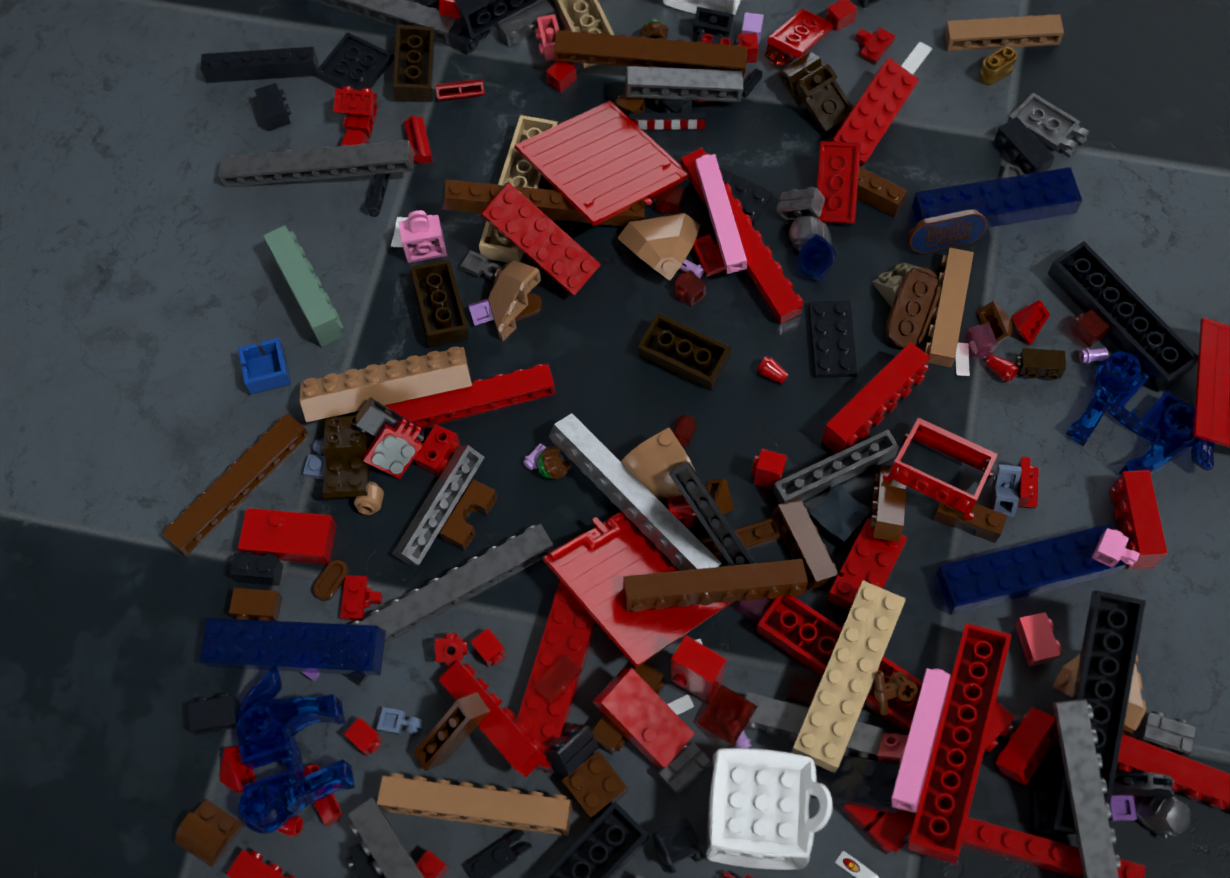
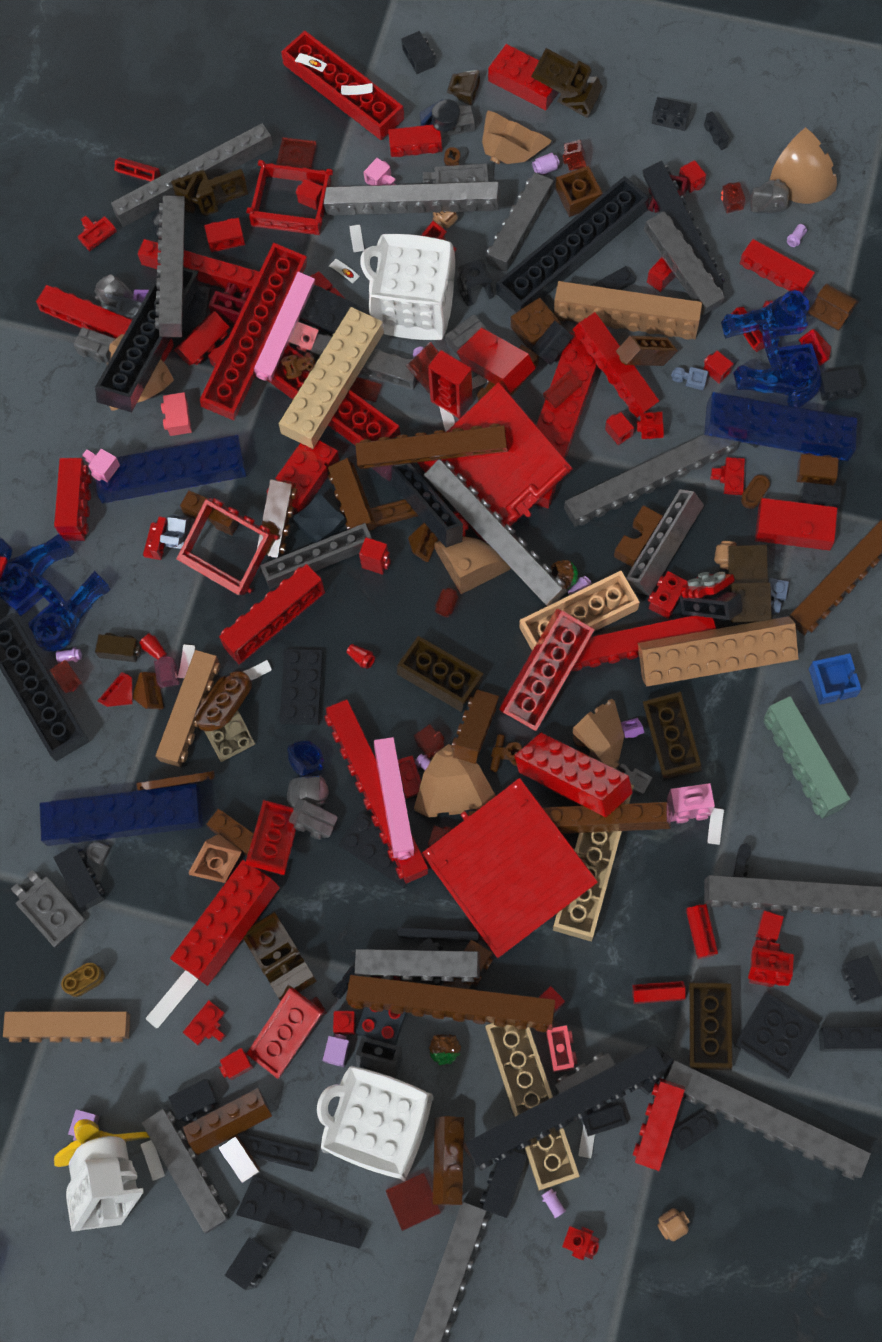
camera: 175 degrees left, 5 degrees up
none -> nougat slope [189,834,242,883]
none -> dark red brick [209,282,251,324]
none -> white sticker [243,660,272,680]
none -> reddish brown brick [451,690,499,764]
none -> reddish brown piece [490,734,522,772]
none -> red brick [499,609,595,731]
none -> light nougat brick [519,571,640,651]

